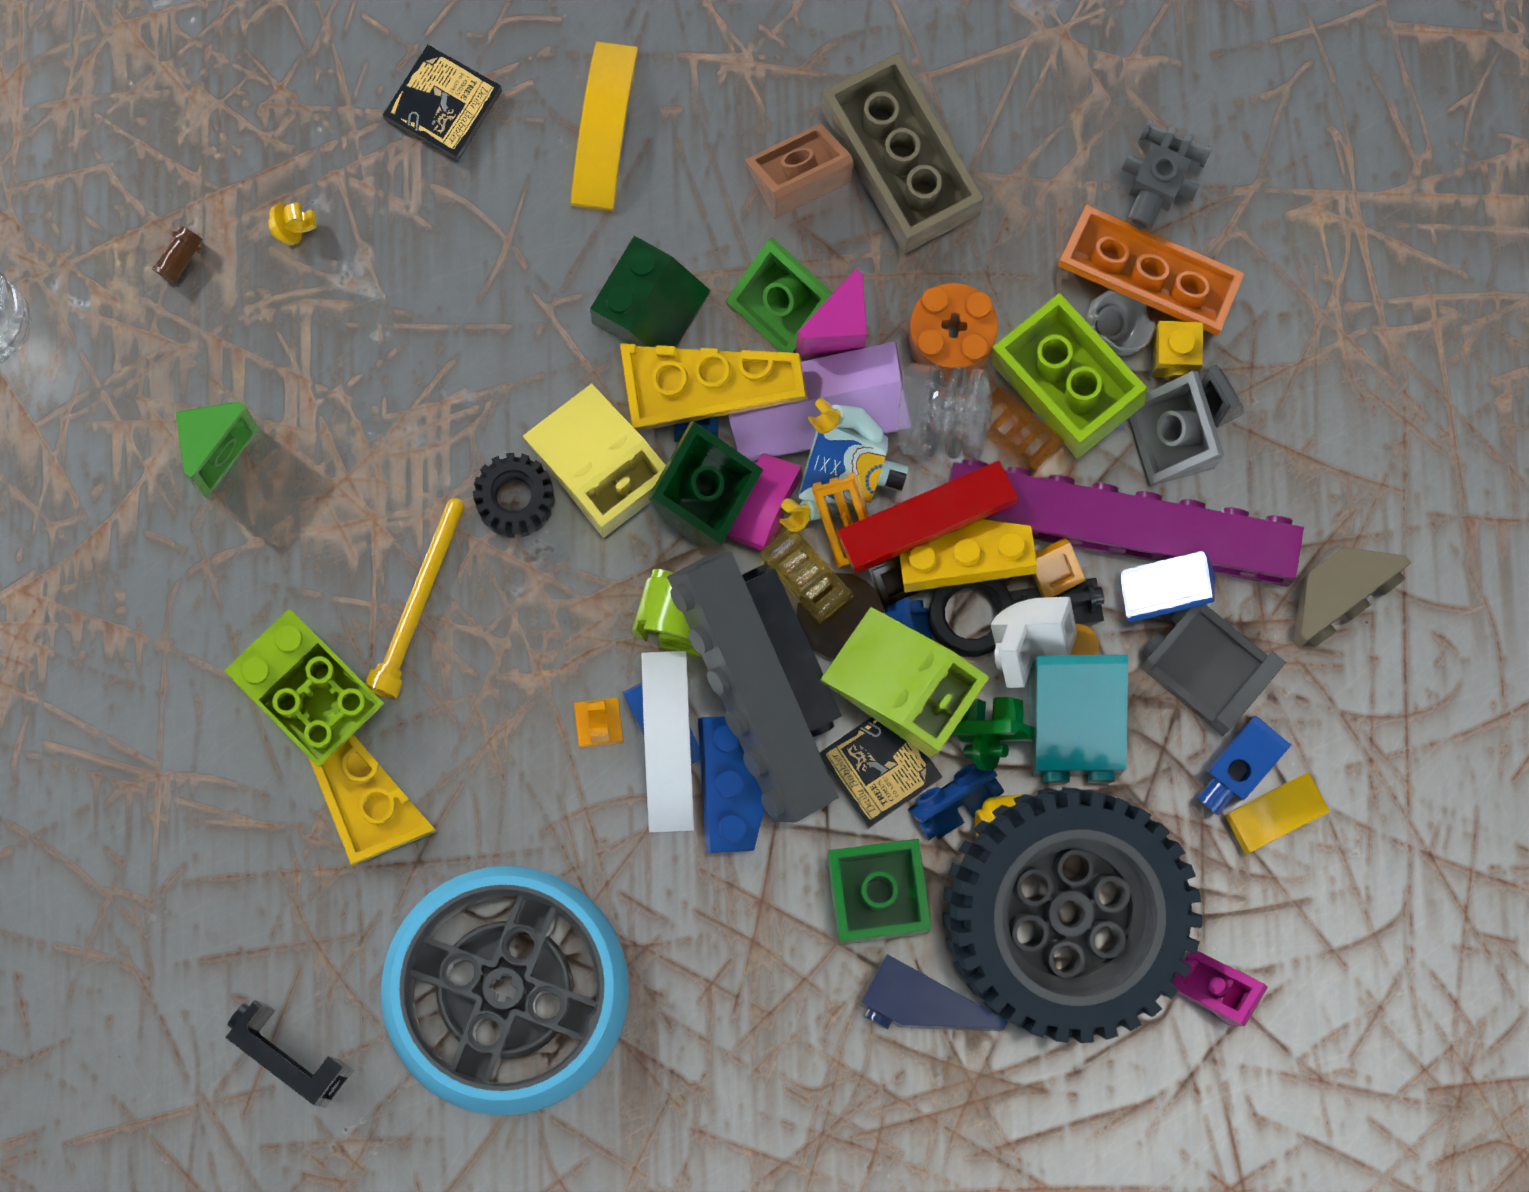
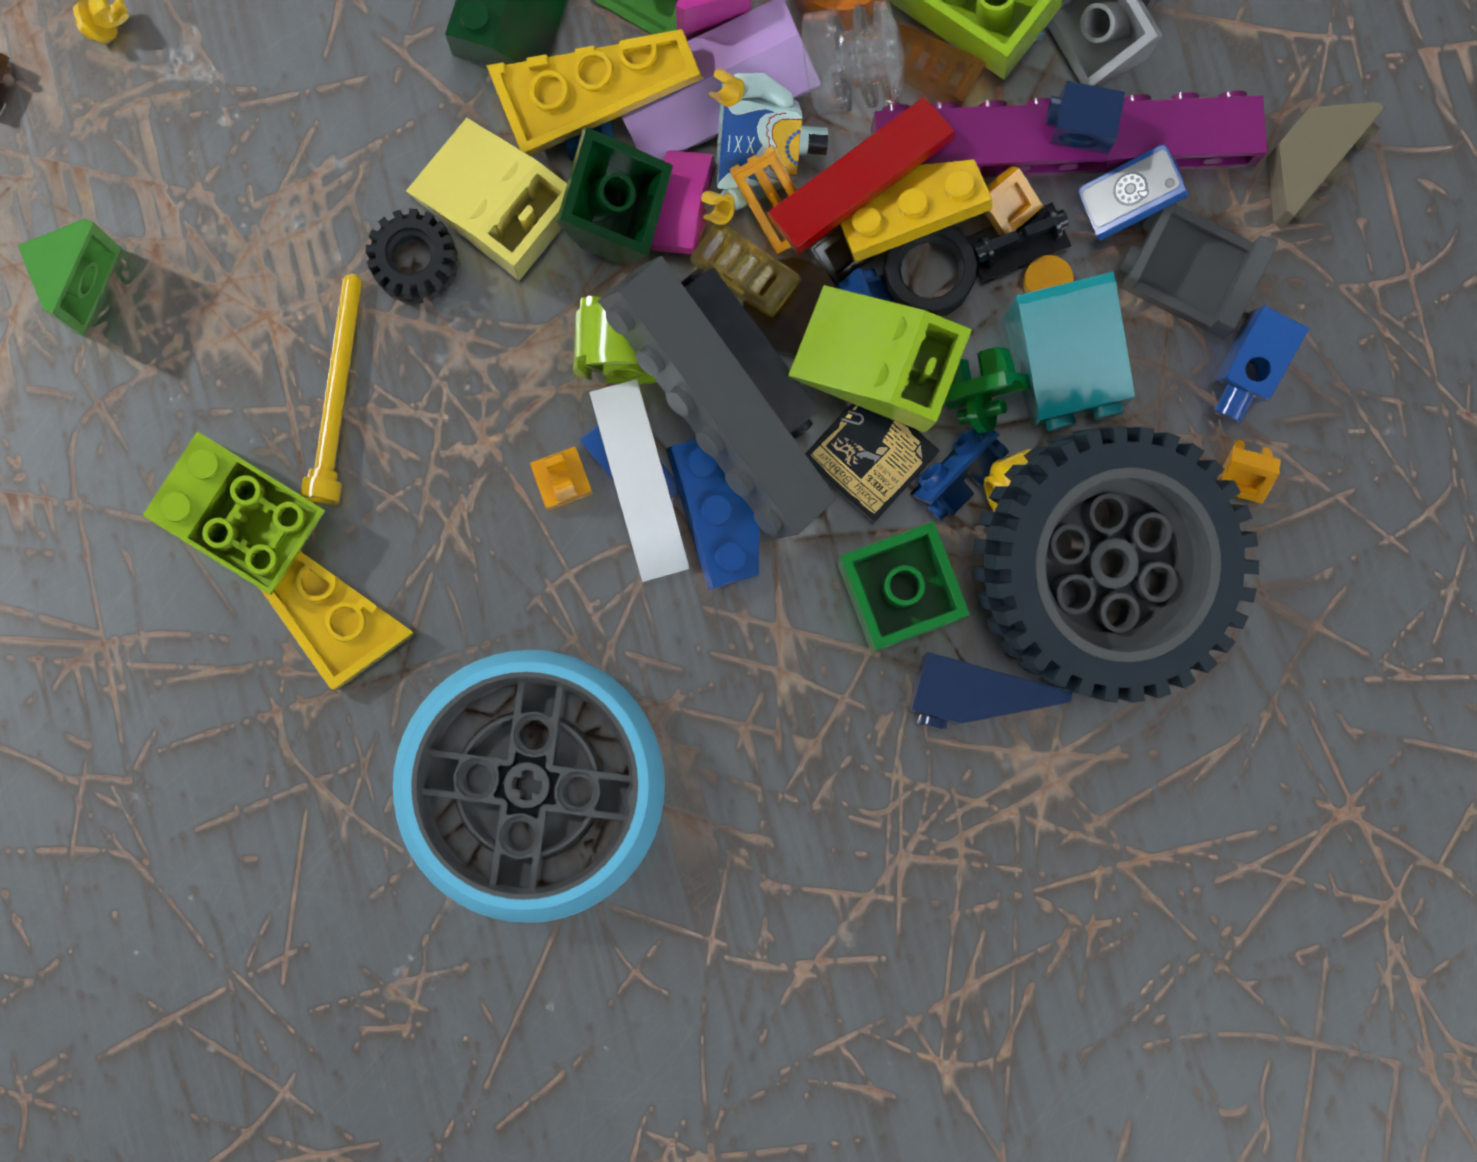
camera: 15 degrees left, 5 degrees up
black panel [225,1000,354,1108] -> none
white brick [991,597,1077,688] -> none
dark pink slope [1172,950,1268,1027] -> none
yellow slope [1224,772,1330,855] -> none
none -> dark blue brick [1045,81,1125,155]
none -> light orange tile [1217,440,1281,504]

